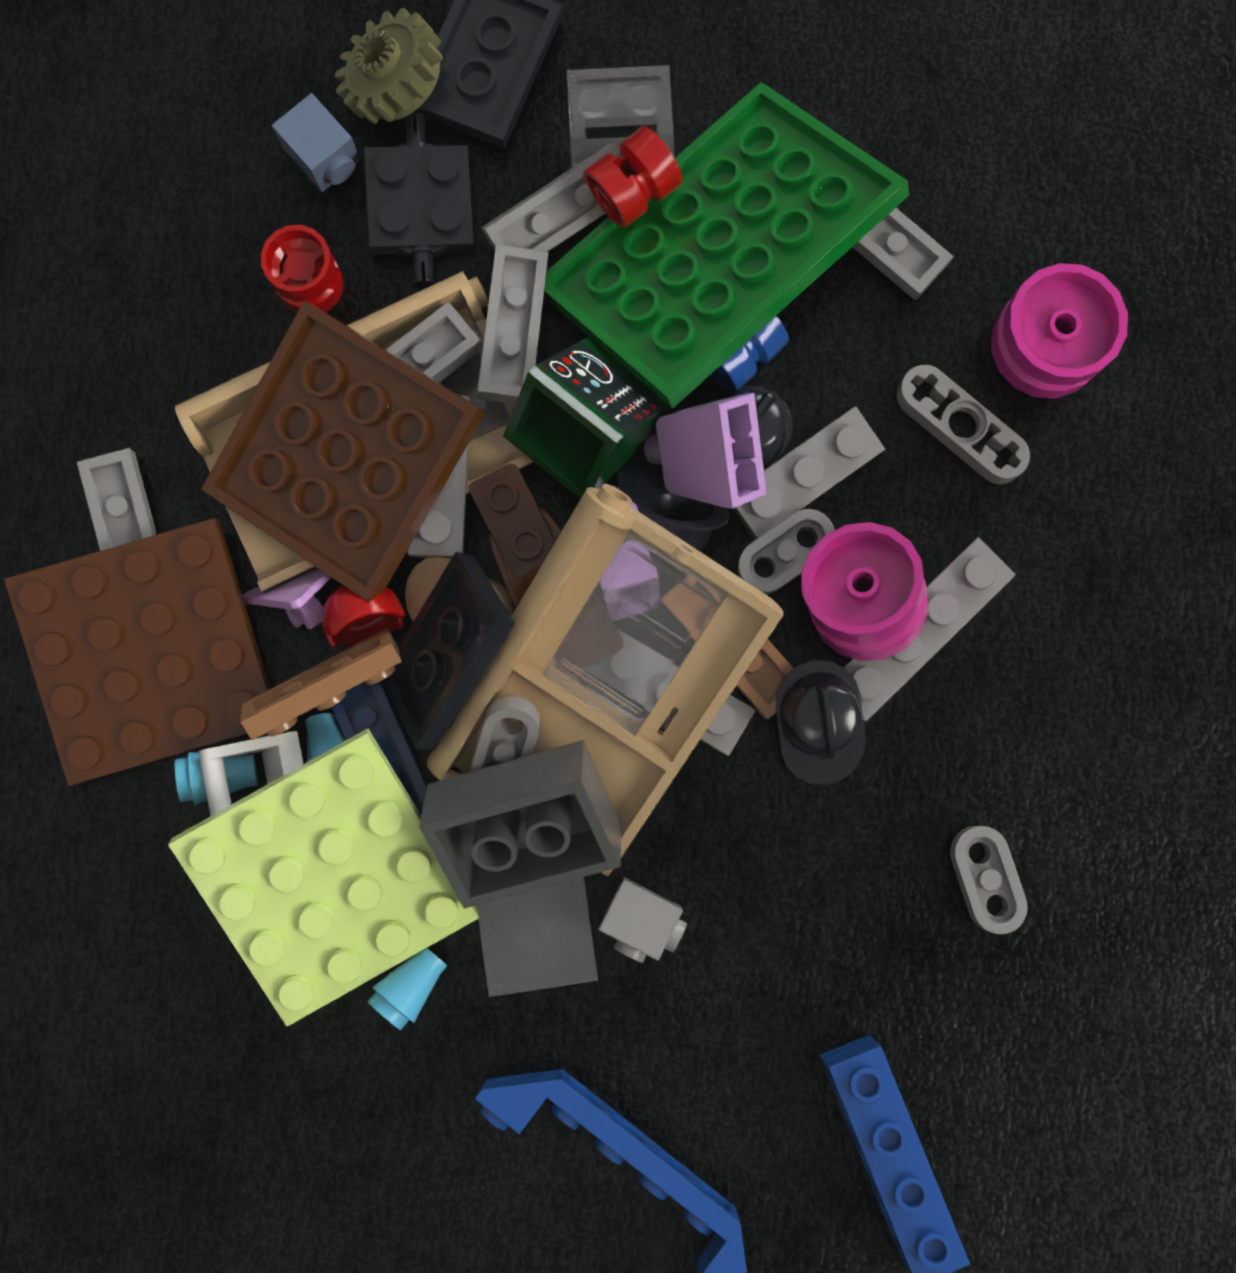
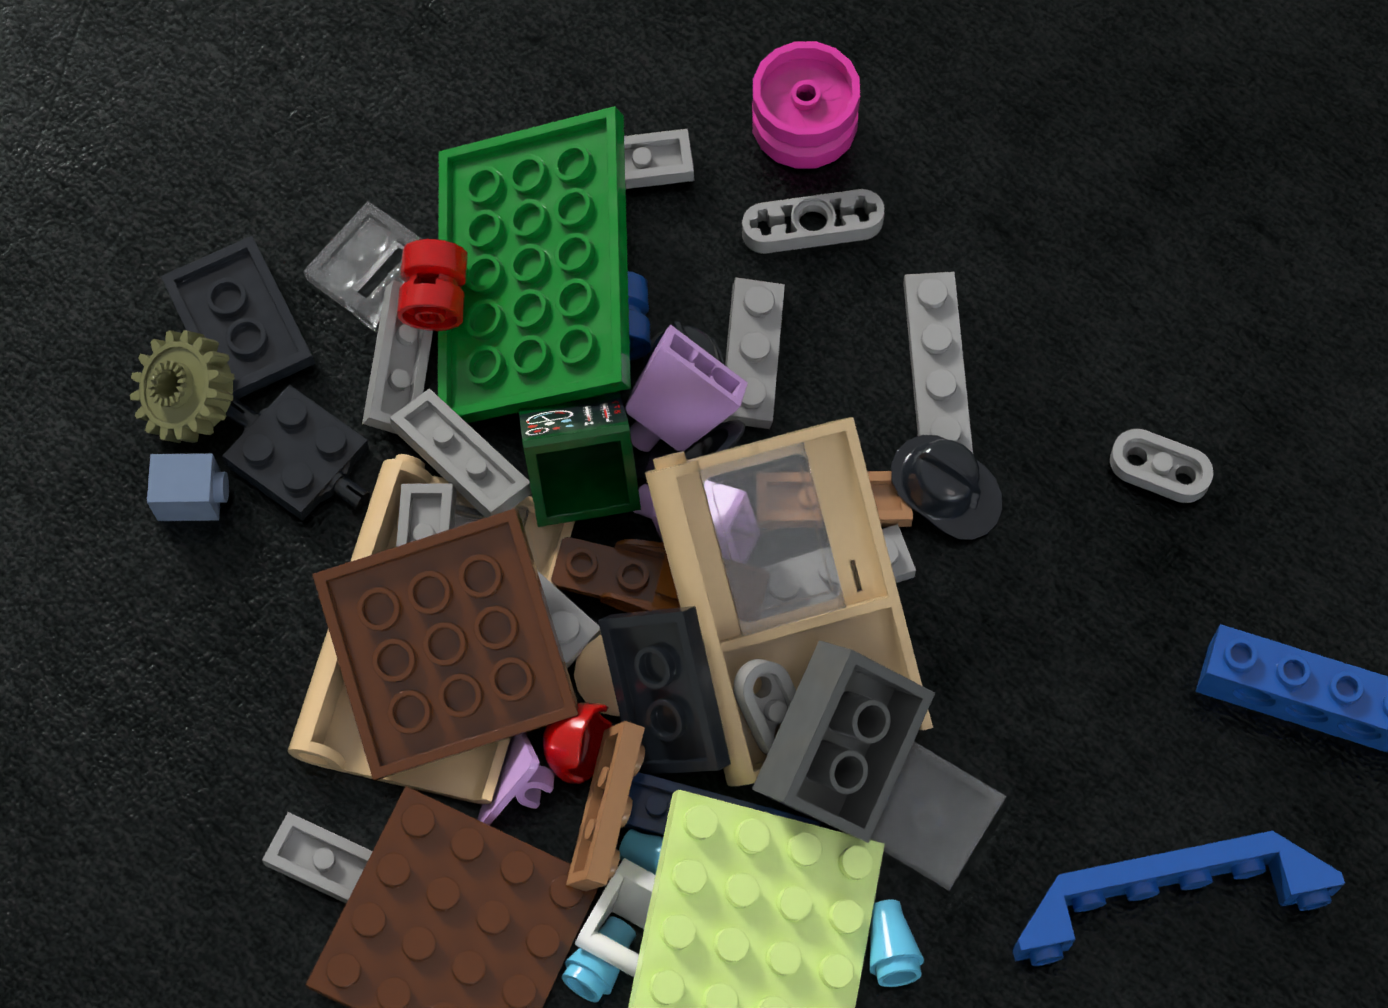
camera: 45 degrees left, 15 degrees down
red wheel [261,225,344,313] -> none
light grey brick [599,877,687,963] -> none
light grey plate [737,509,835,595] -> none
dark pink wheel [801,522,929,661] -> none

